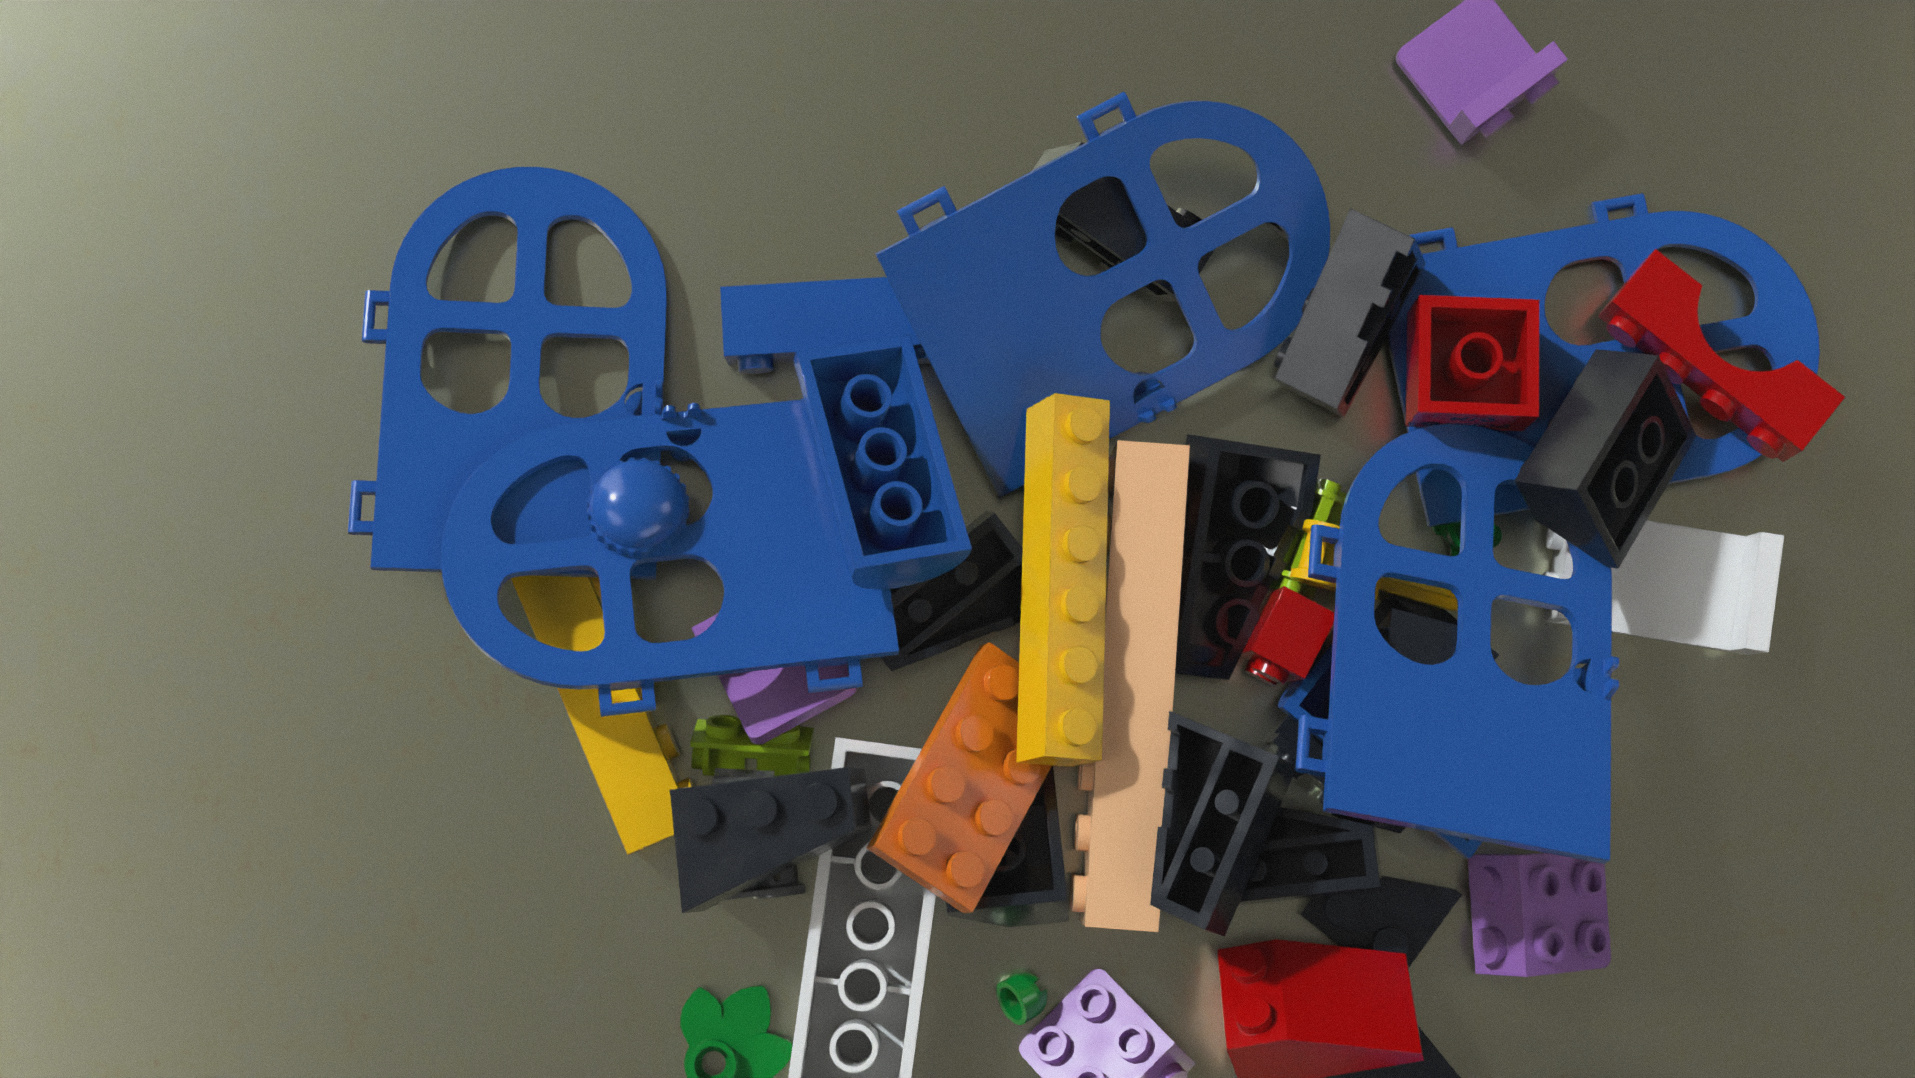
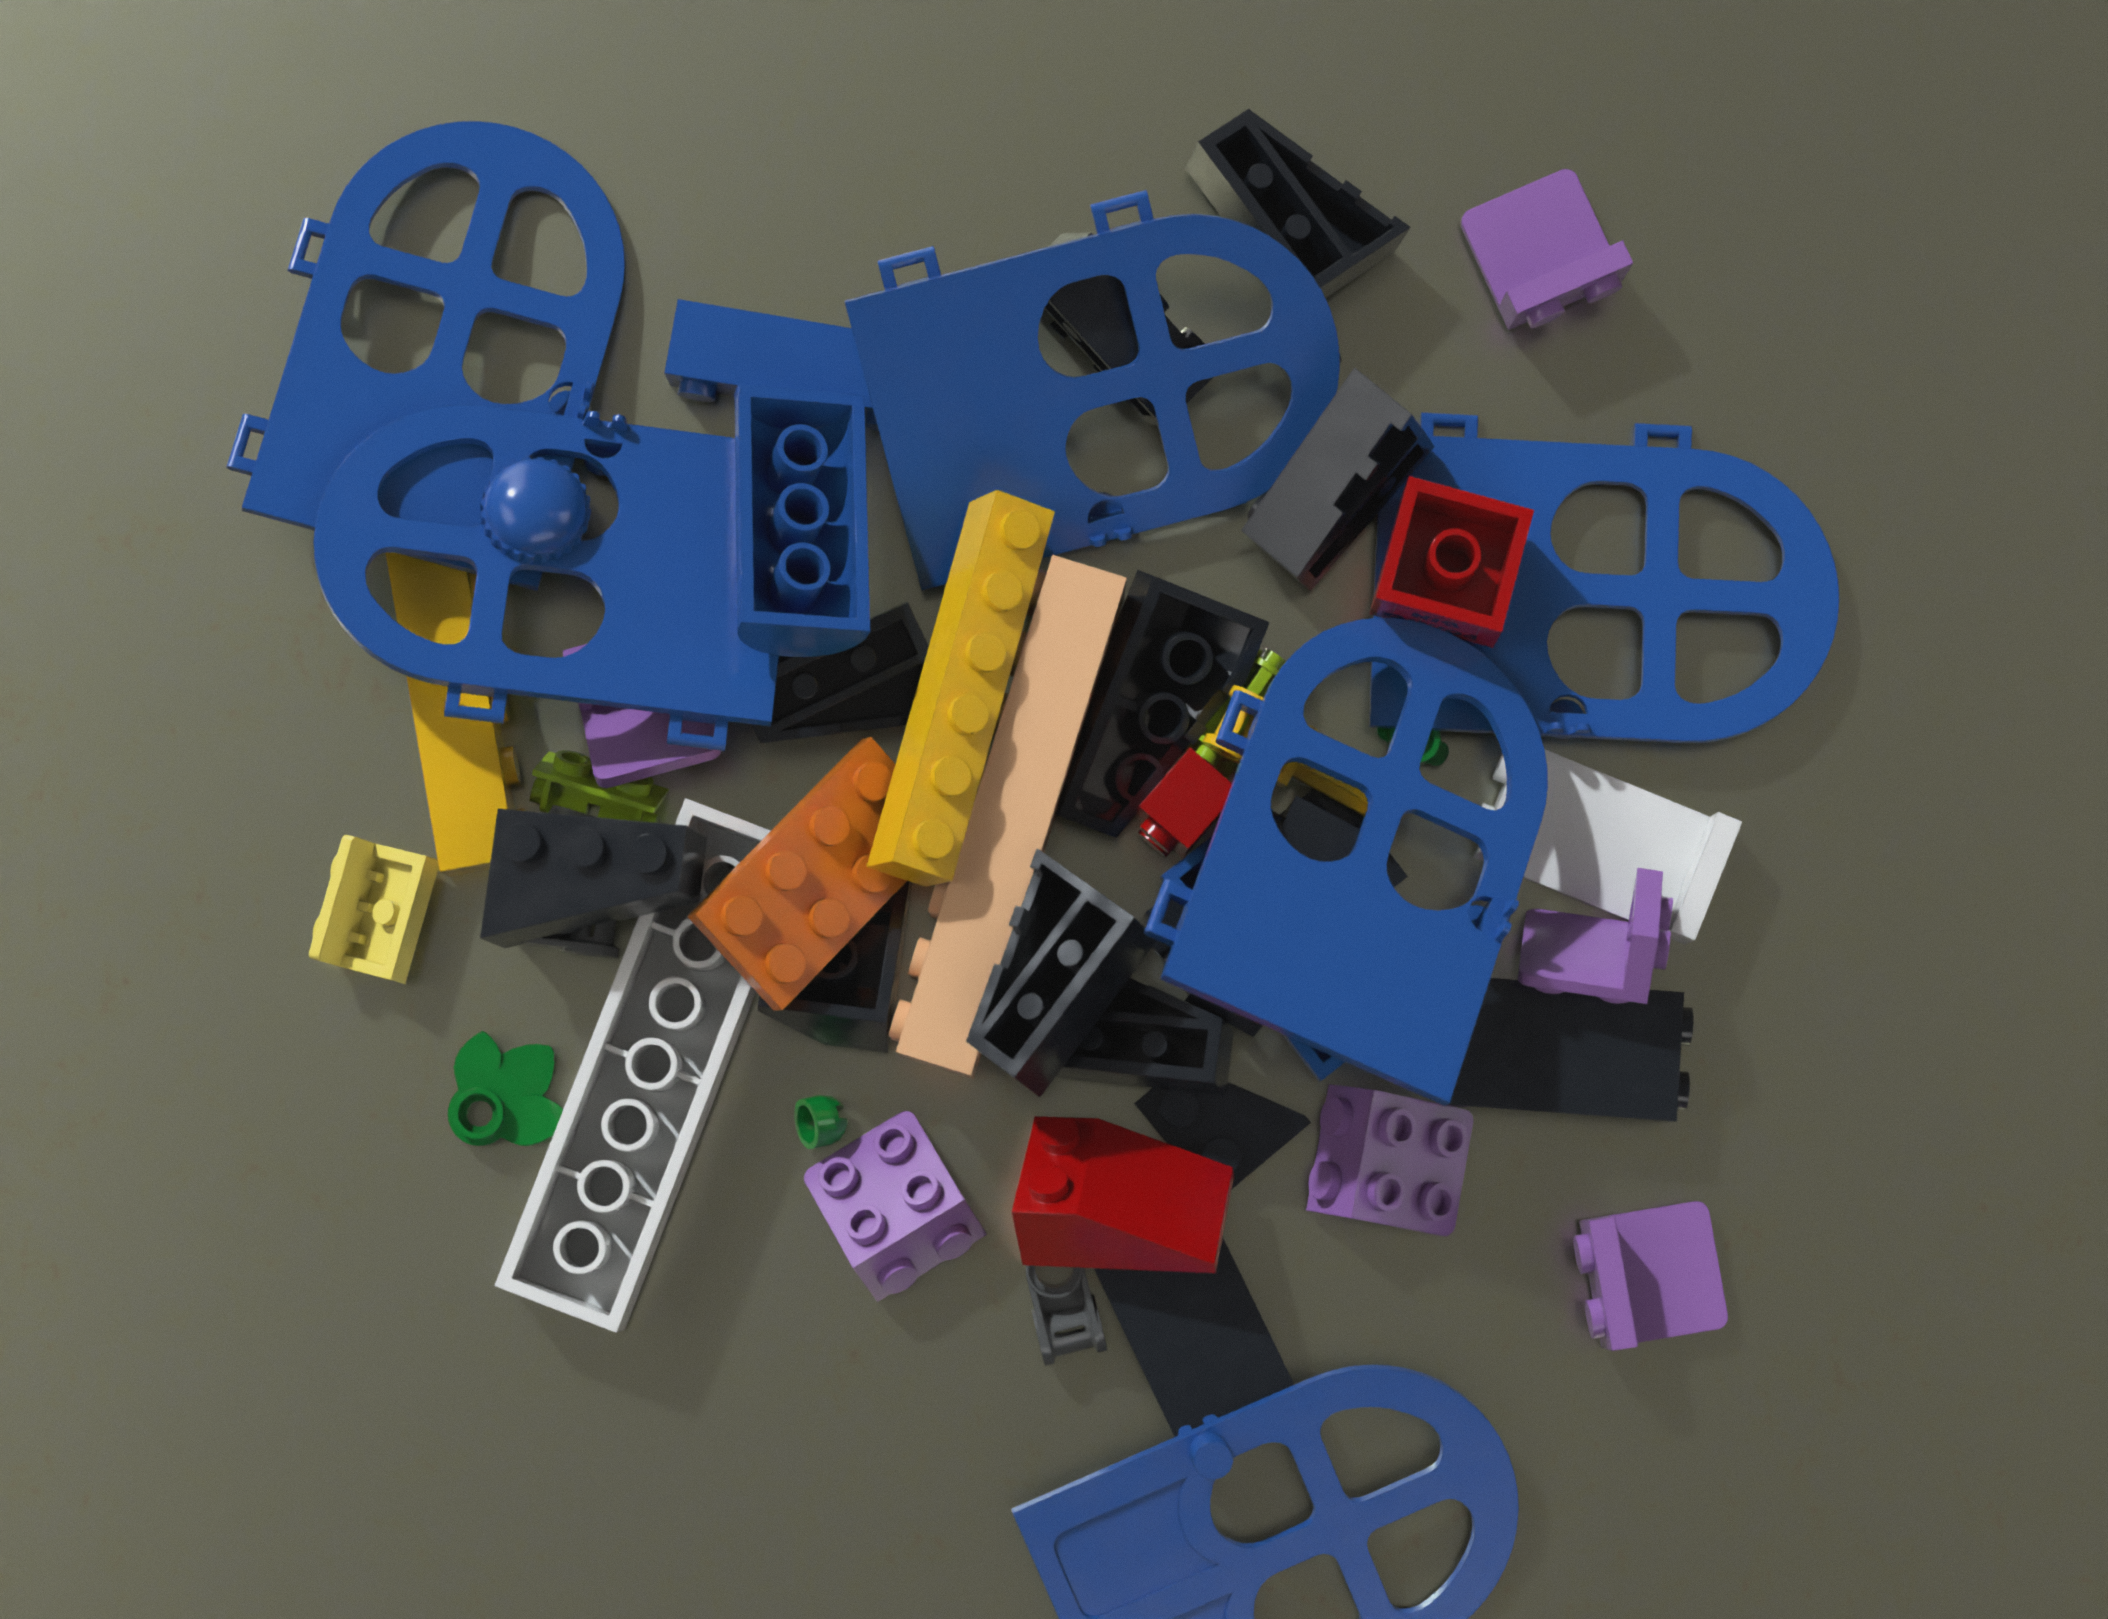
camera: 15 degrees right, 0 degrees up
black slope [1514,349,1697,569] -> none
red arch [1598,249,1845,462] -> none
none -> light yellow bracket [309,835,439,984]
none -> black wedge [1185,108,1411,298]
none -> black panel [1438,978,1694,1123]
none -> medium lavender bracket [1517,868,1673,1004]
none -> medium lavender bracket [1573,1201,1728,1351]

